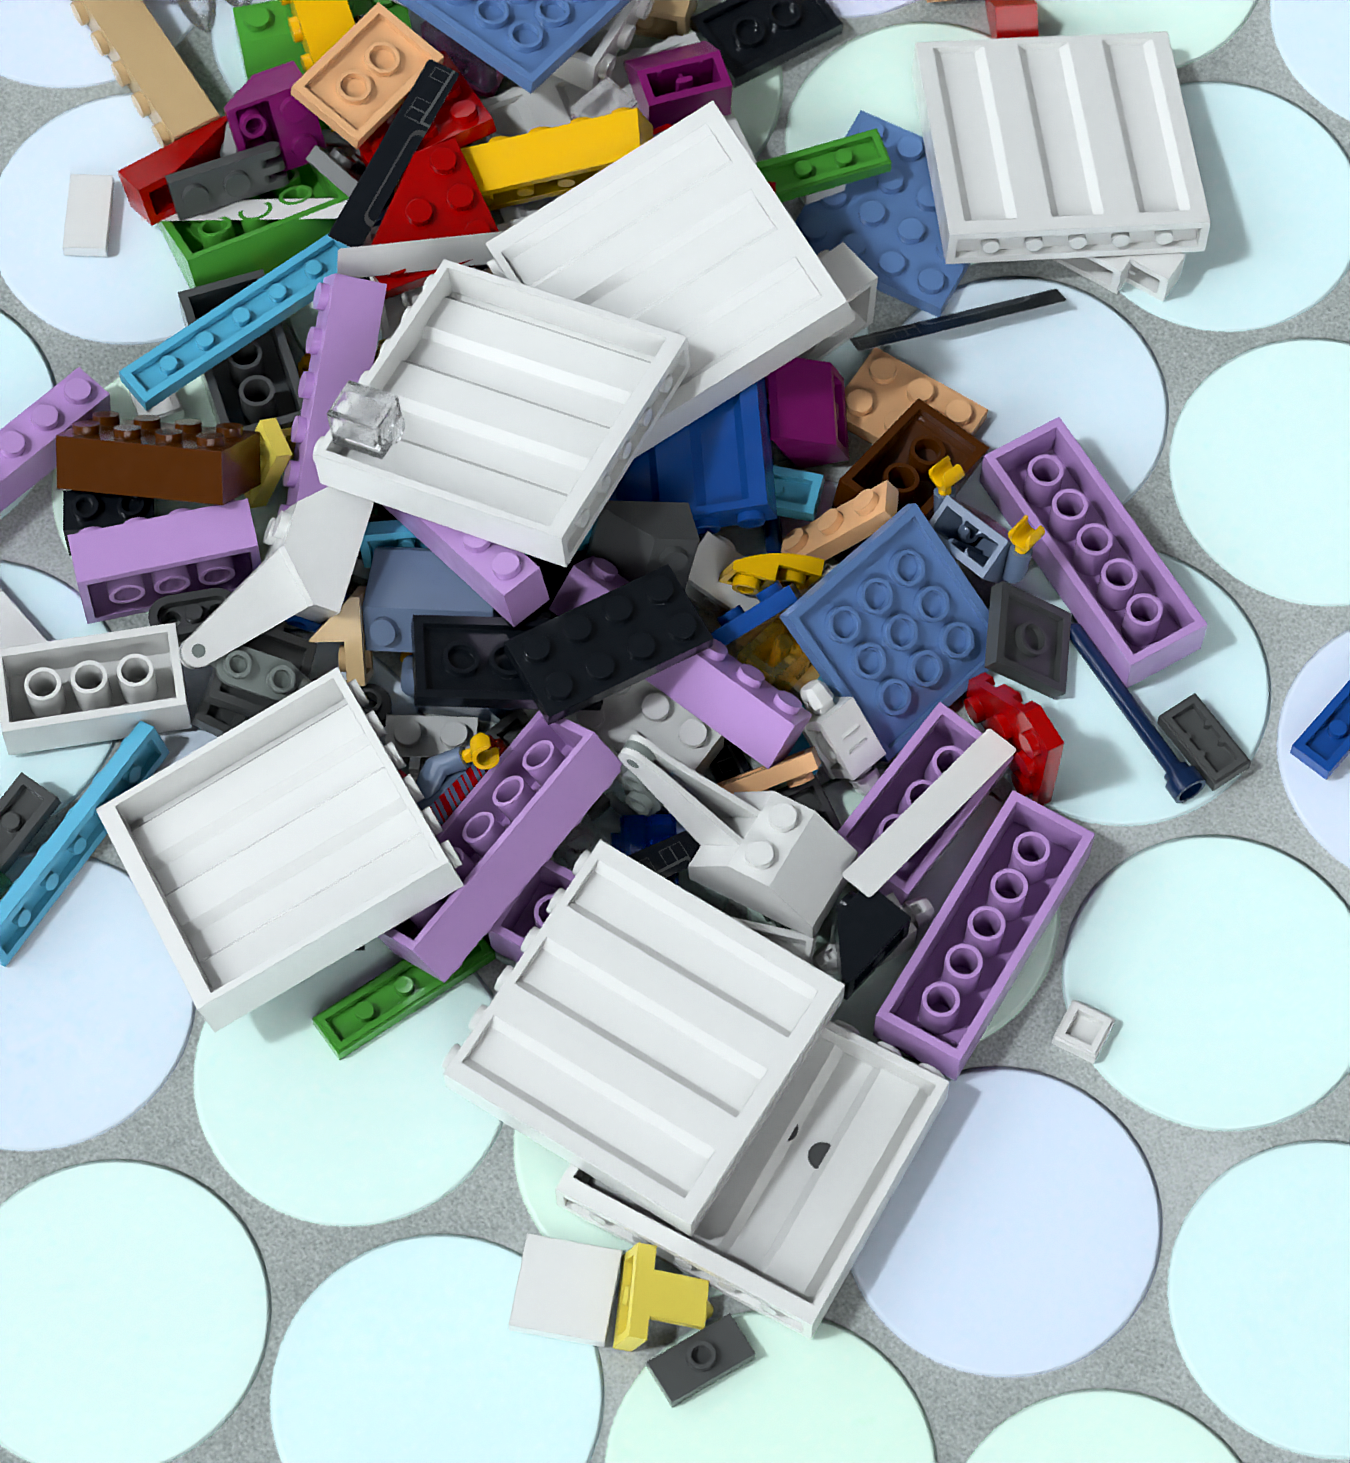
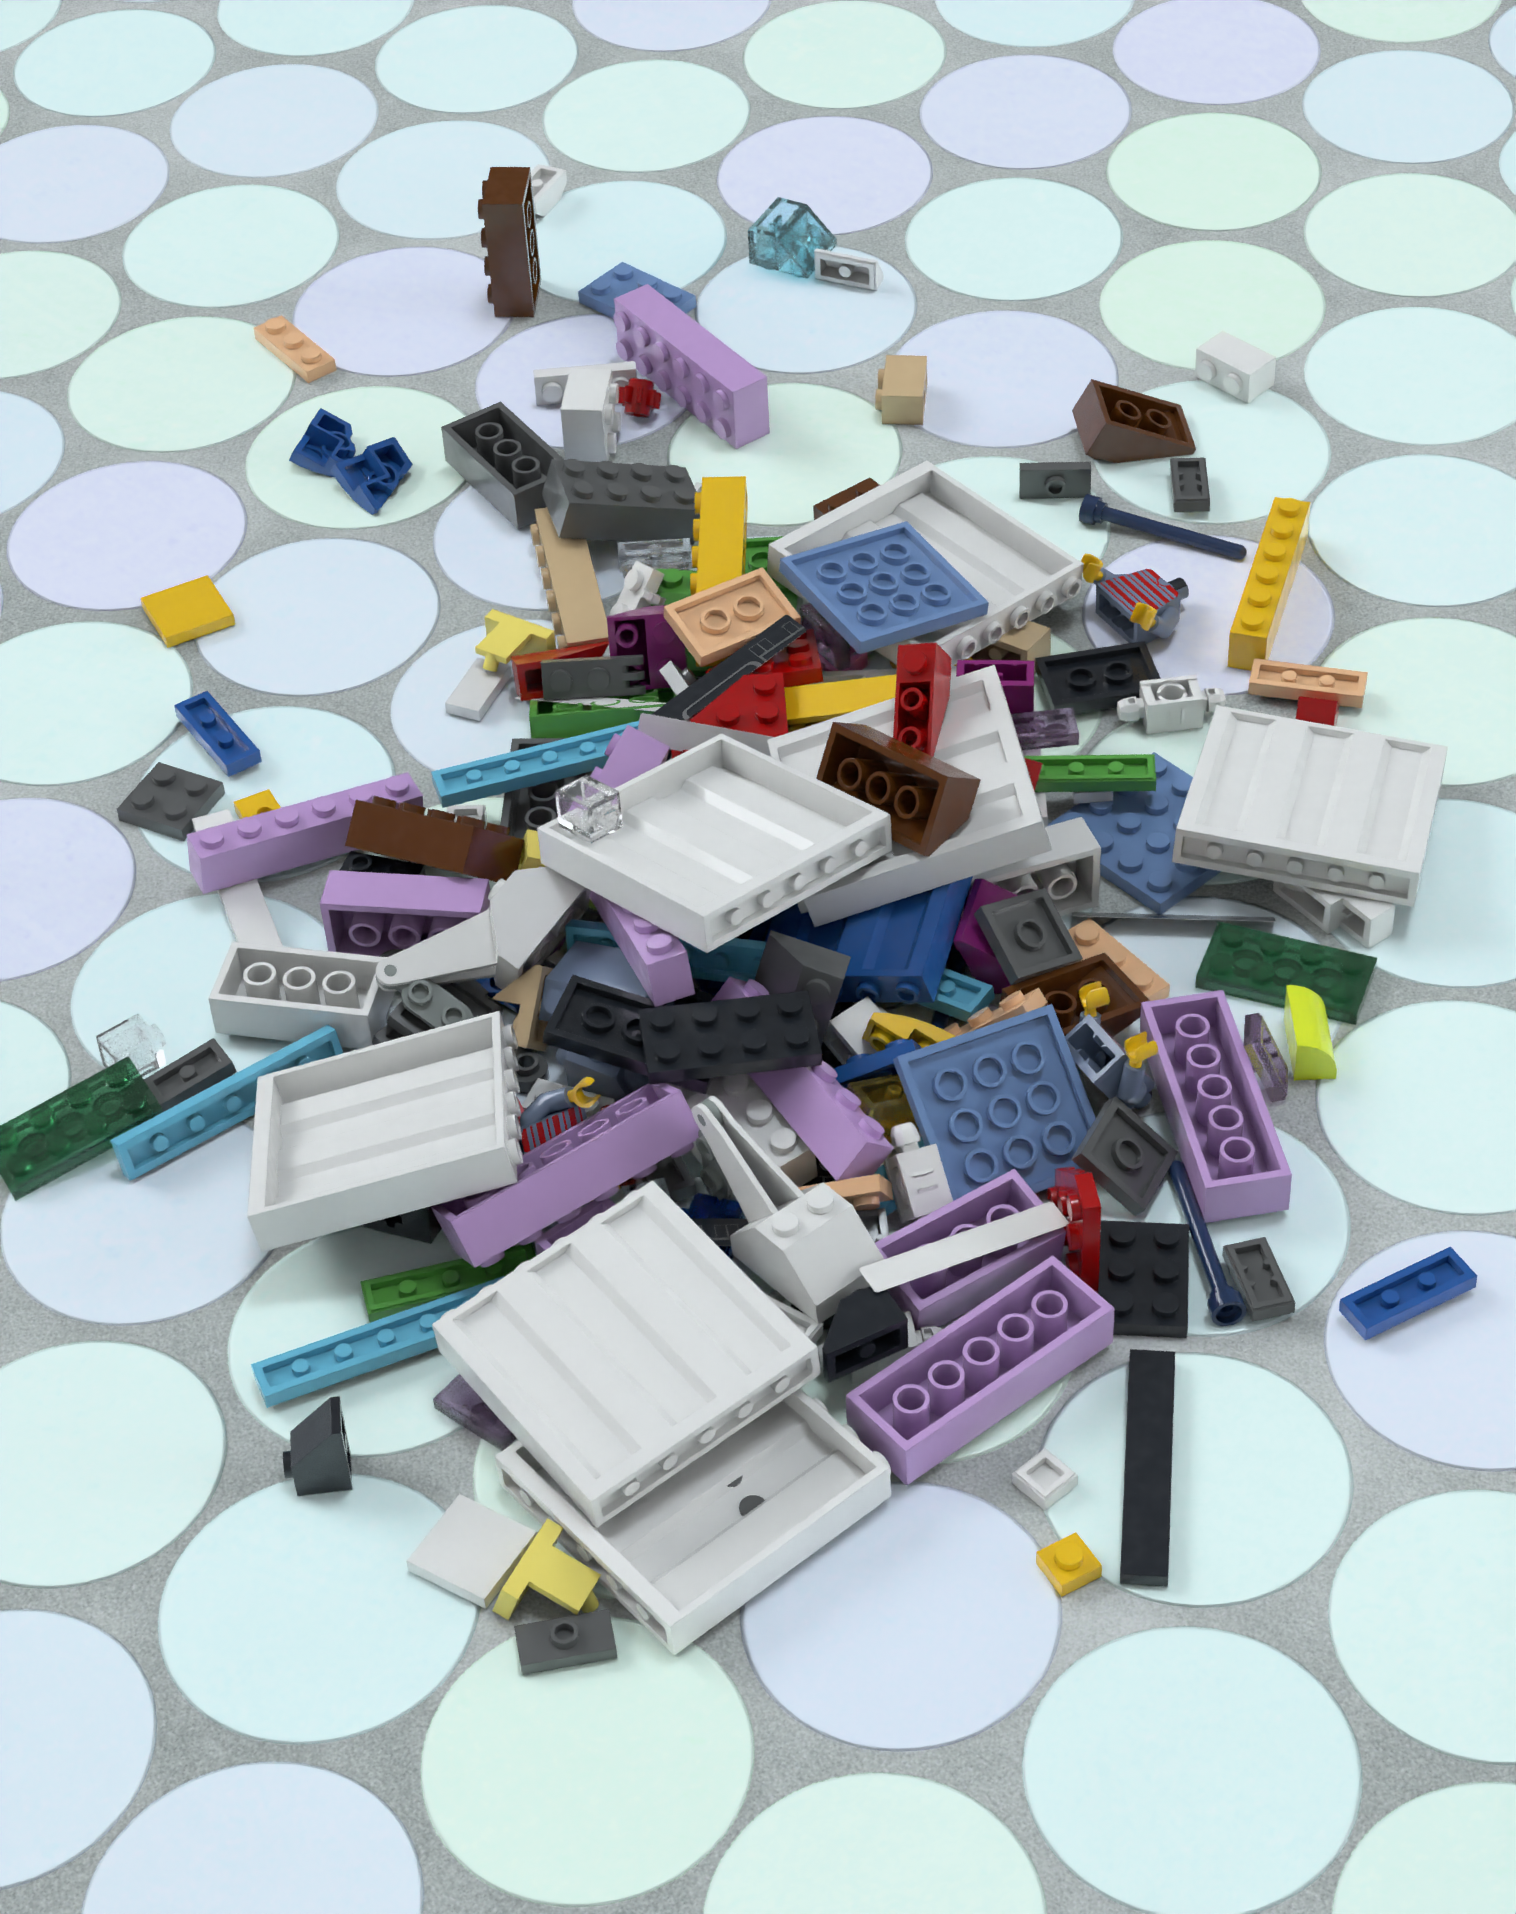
camera: 25 degrees right, 20 degrees down
none -> medium azure plate [251,1276,505,1408]
none -> black slope [283,1396,353,1496]
none -> clear purple plate [433,1374,517,1451]
none -> light yellow piece [475,609,556,672]
none -> white hinge [609,560,666,616]
none -> reddish brown slope [816,722,981,856]
none -> red slope [893,642,952,757]
none -> dark grey plate [974,888,1083,985]
none -> clear purple plate [1011,708,1079,751]
none -> yellow plate [1036,1532,1102,1597]
none -> black plate [1098,1220,1189,1338]
none -> white piece [1117,674,1226,735]
none -> black tile [1120,1349,1175,1587]
none -> clear green plate [1195,921,1378,1025]
none -> clear purple plate [1243,1012,1288,1102]
none -> neon yellow brick [1283,985,1337,1081]

